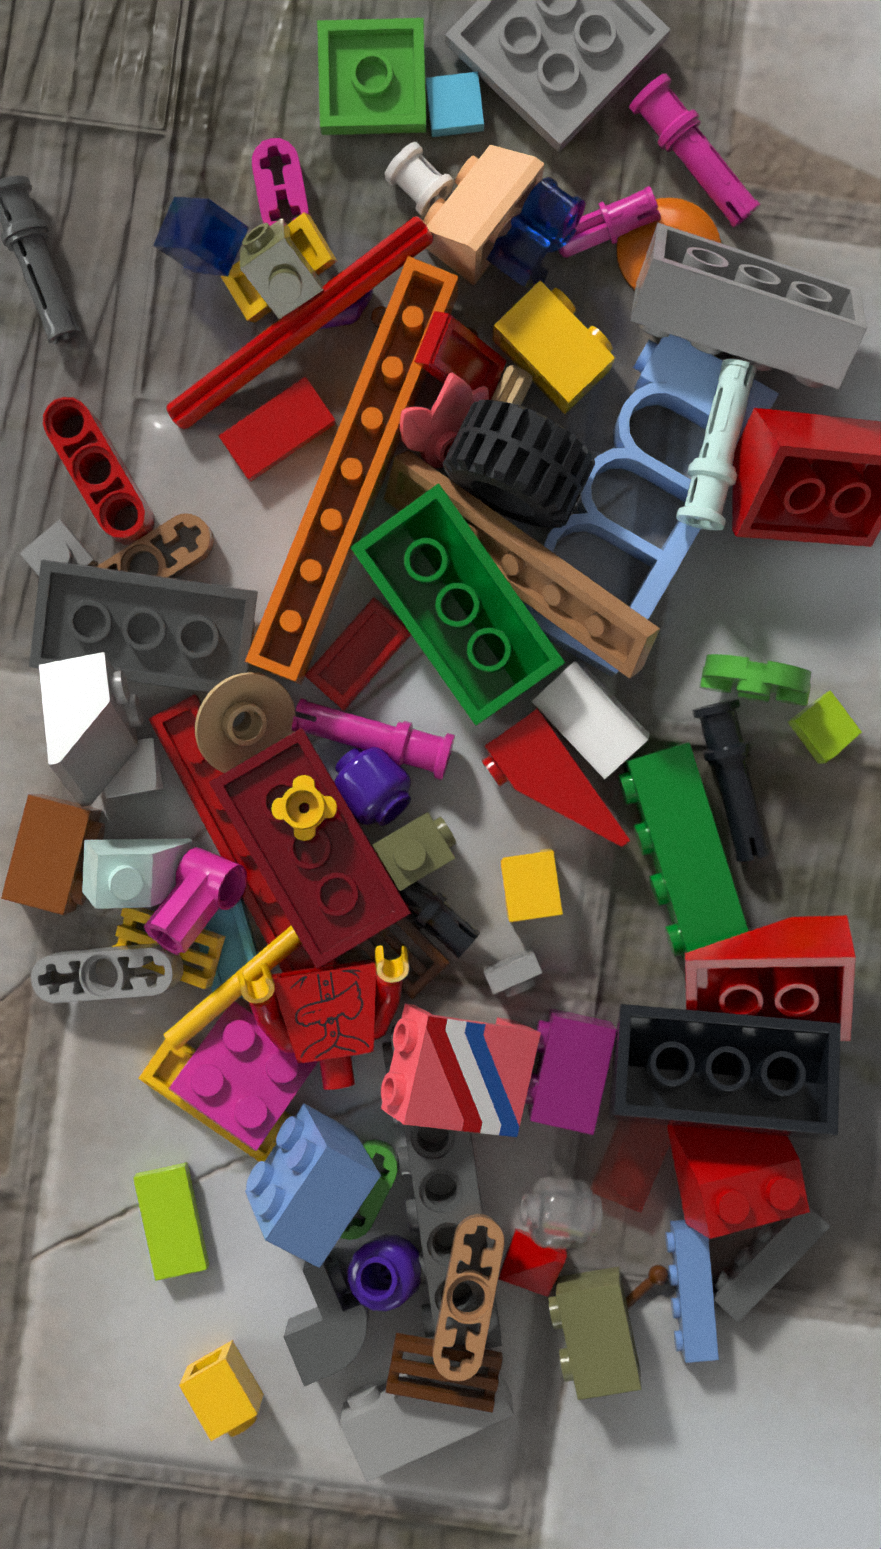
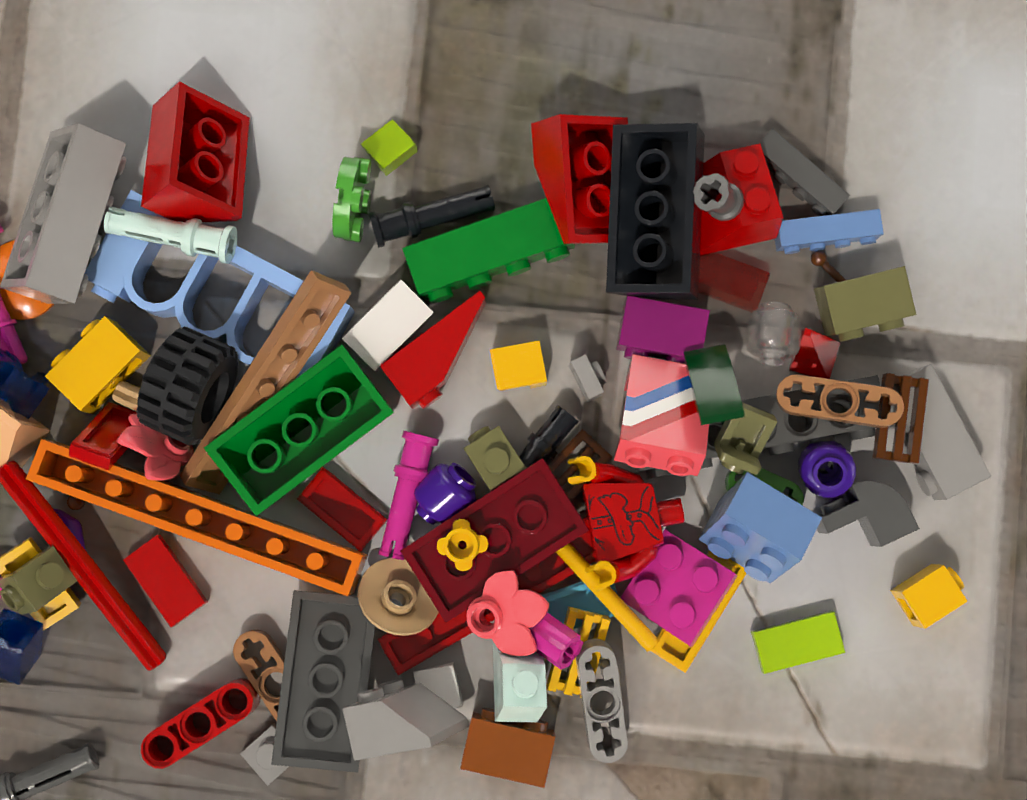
camera: 90 degrees left, 5 degrees down
none -> coral plate [467,570,549,656]
none -> dark green slope [683,344,745,425]
none -> dark grey bush [693,173,744,221]
none -> olive bracket [714,402,778,475]

